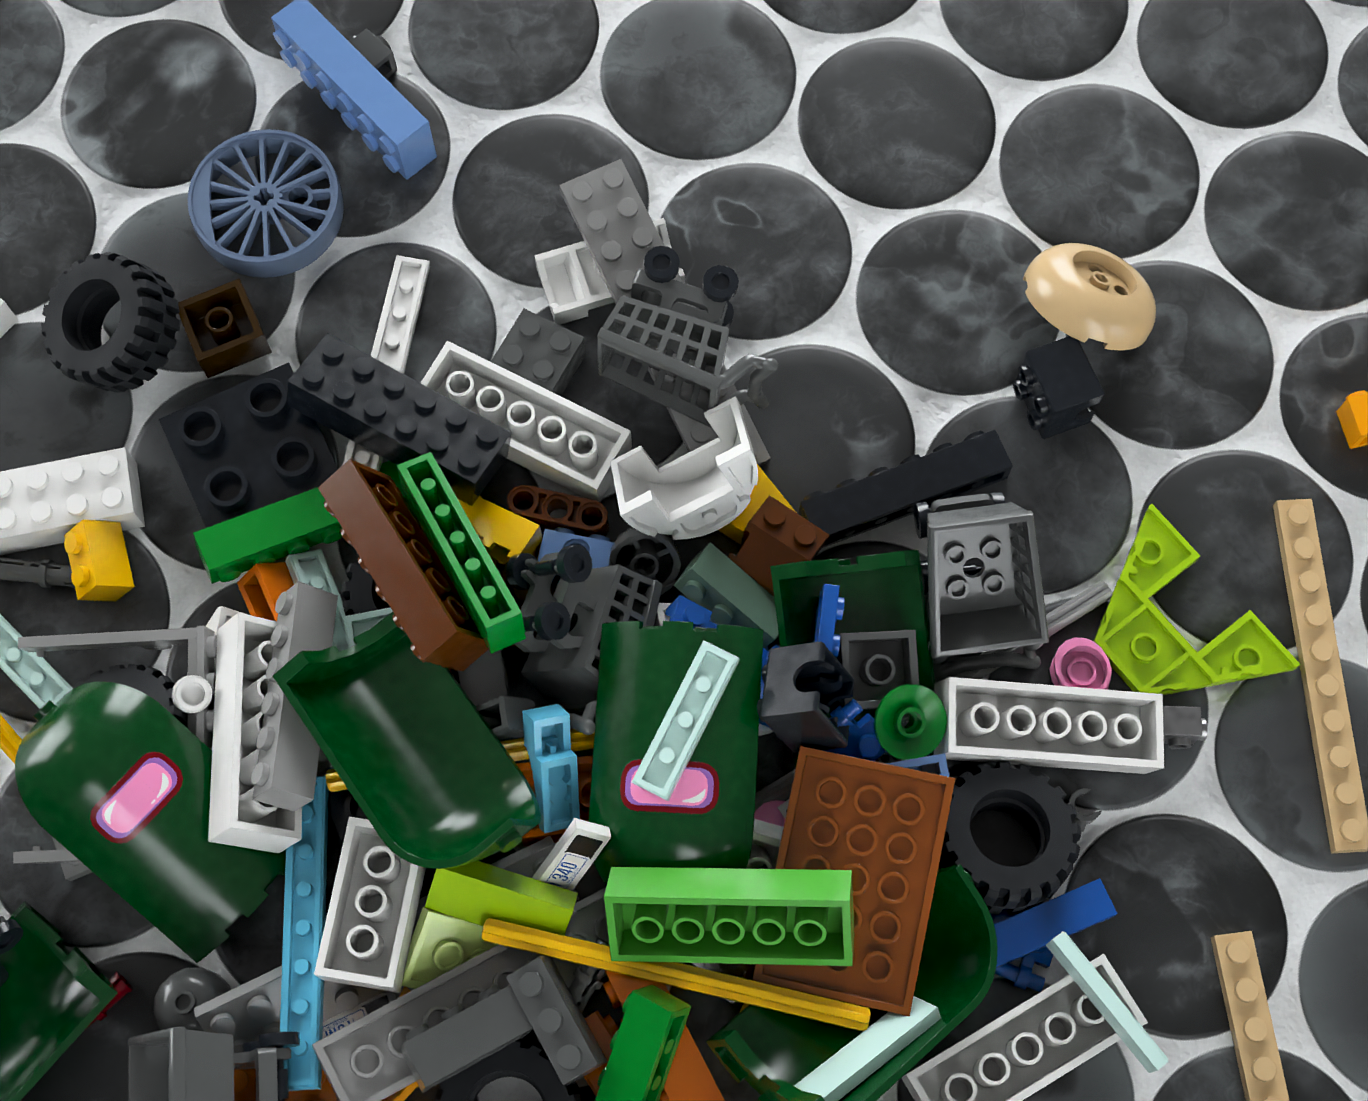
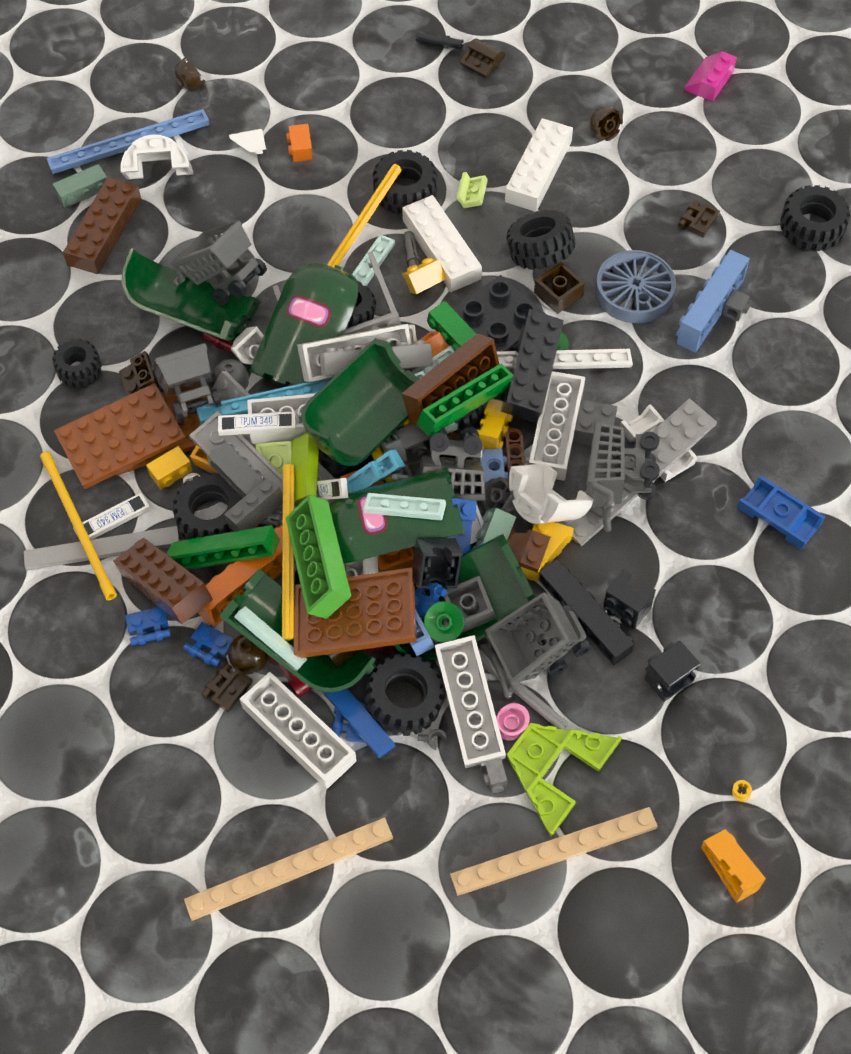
camera: 75 degrees right, 10 degrees down
white tile [172,675,212,713] -> none
blue plate [812,584,845,657] -> none
tan brick [1023,243,1156,350] -> none
light aqua tile [1046,931,1169,1073] -> none
none -> tile [218,411,296,436]
none -> white slope [231,326,264,365]
none -> black piece [603,569,656,629]
none -> dark brown plate [678,201,720,237]
none -> yellow bush [732,780,752,801]
none -> blue piece [737,475,825,550]

